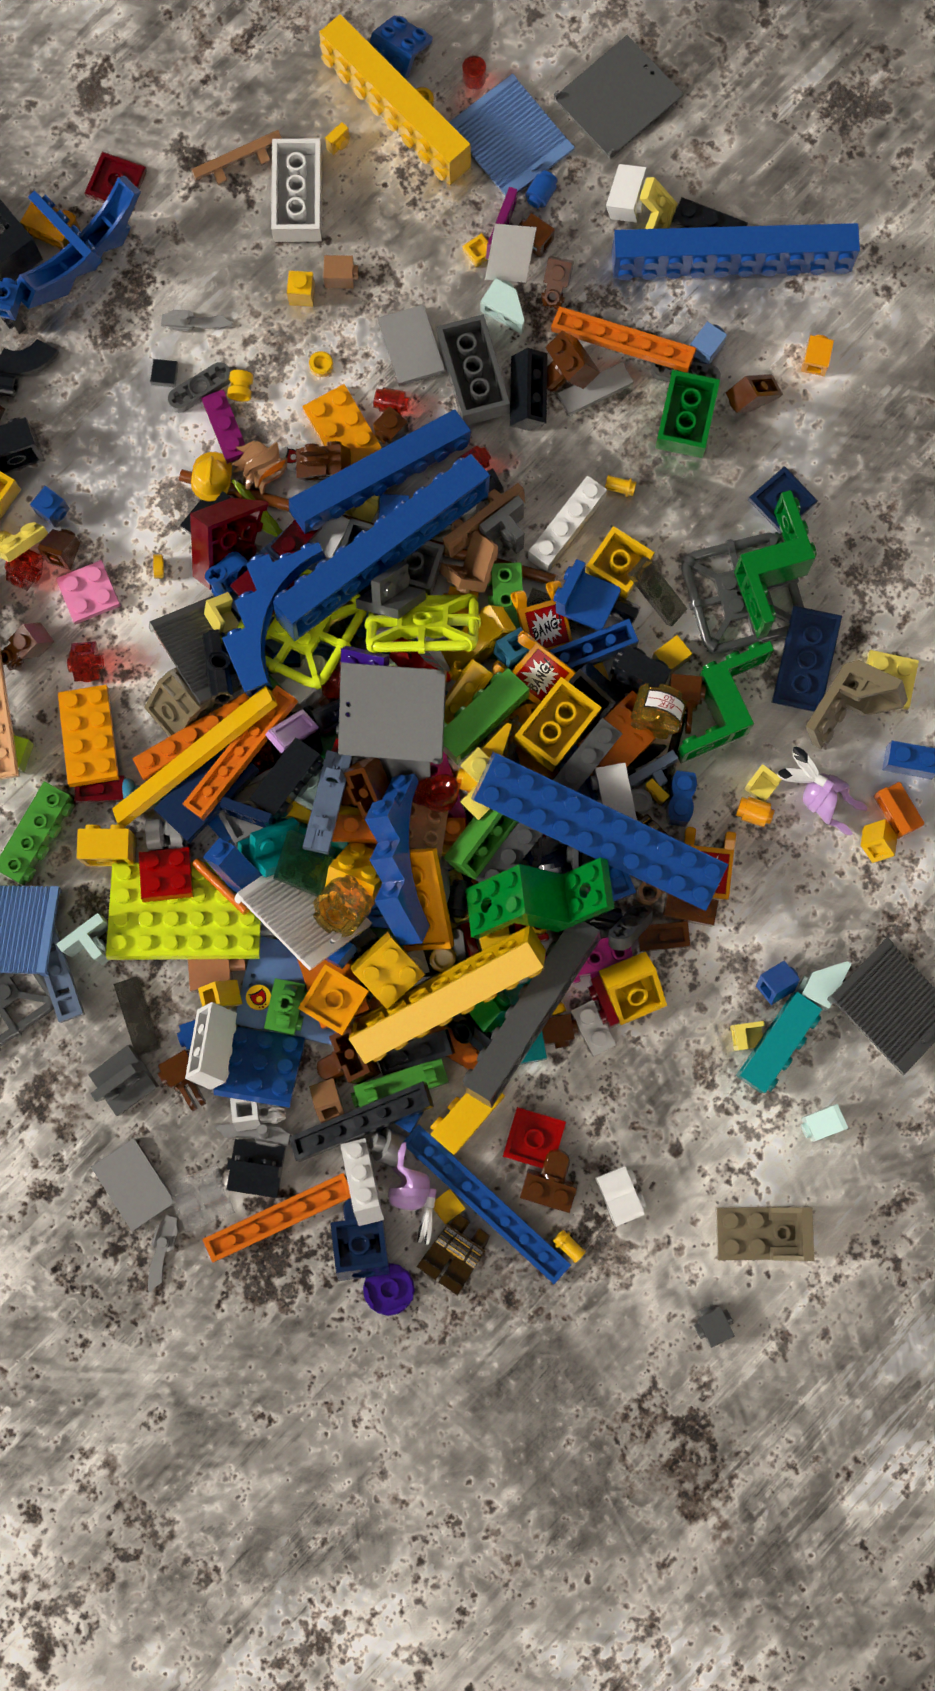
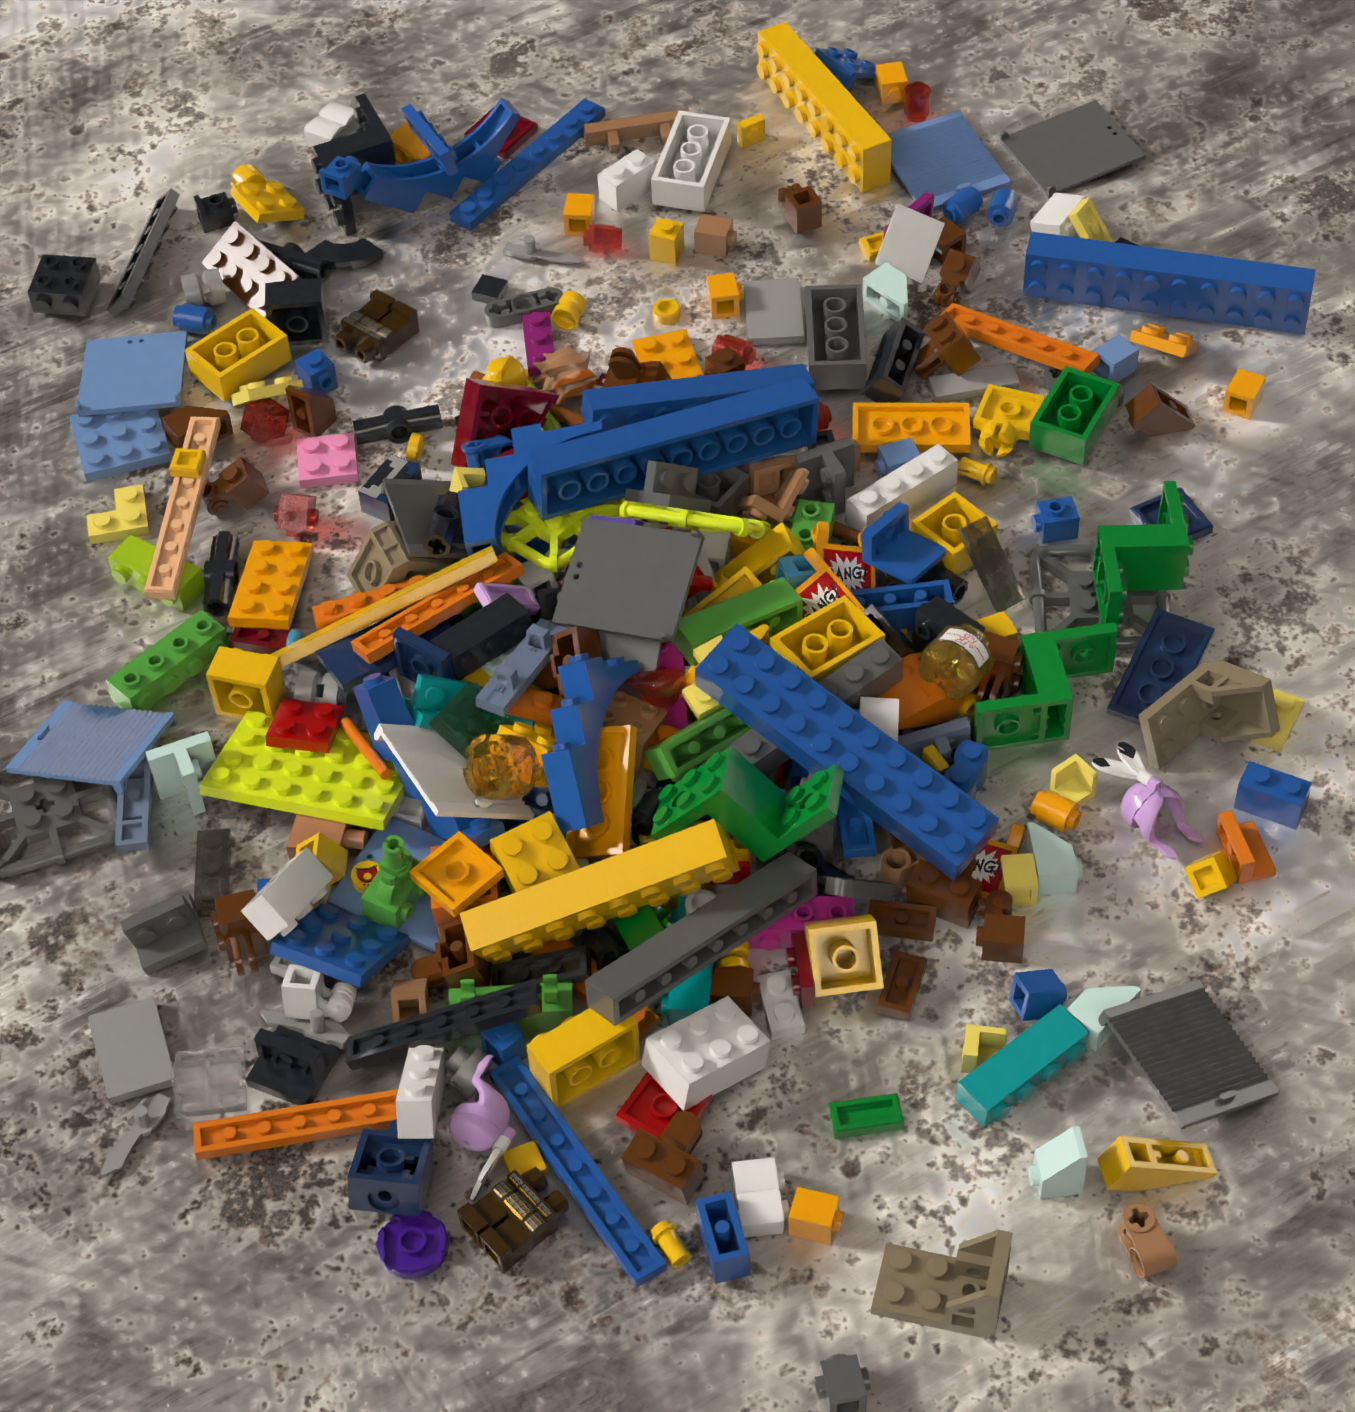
camera: 15 degrees right, 30 degrees down
none -> black piece [202,531,240,617]
none -> dark brown hips [335,289,419,364]
none -> black piece [352,404,443,445]
none -> brick [358,454,422,521]
none -> blue plate [449,98,606,231]
none -> light orange brick [563,193,596,237]
none -> clear red brick [583,224,622,252]
none -> white brick [597,149,656,212]
none -> white brick [641,996,771,1111]
none -> blue brick [695,1191,750,1284]
none -> light orange brick [706,272,743,319]
none -> reddish brown brick [778,183,822,235]
none -> light orange brick [788,1186,845,1245]
none -> green tile [828,1093,904,1139]
none -> light orange plate [852,403,971,453]
none -> medium blue brick [874,438,920,477]
none -> light orange brick [875,61,908,105]
none -> reddish brown plate [876,950,928,1021]
none -> yellow plate [972,384,1045,458]
none -> reddish brown brick [976,890,1026,964]
none -> blue brick [986,188,1019,227]
none -> light yellow panel [1000,853,1039,906]
none -> light aqua slope [1025,822,1083,895]
none -> blue brick [1031,496,1080,544]
none -> yellow slope [1097,1136,1217,1192]
none -> medium nougat piece [1118,1203,1178,1279]
none -> light orange plate [1129,323,1200,358]

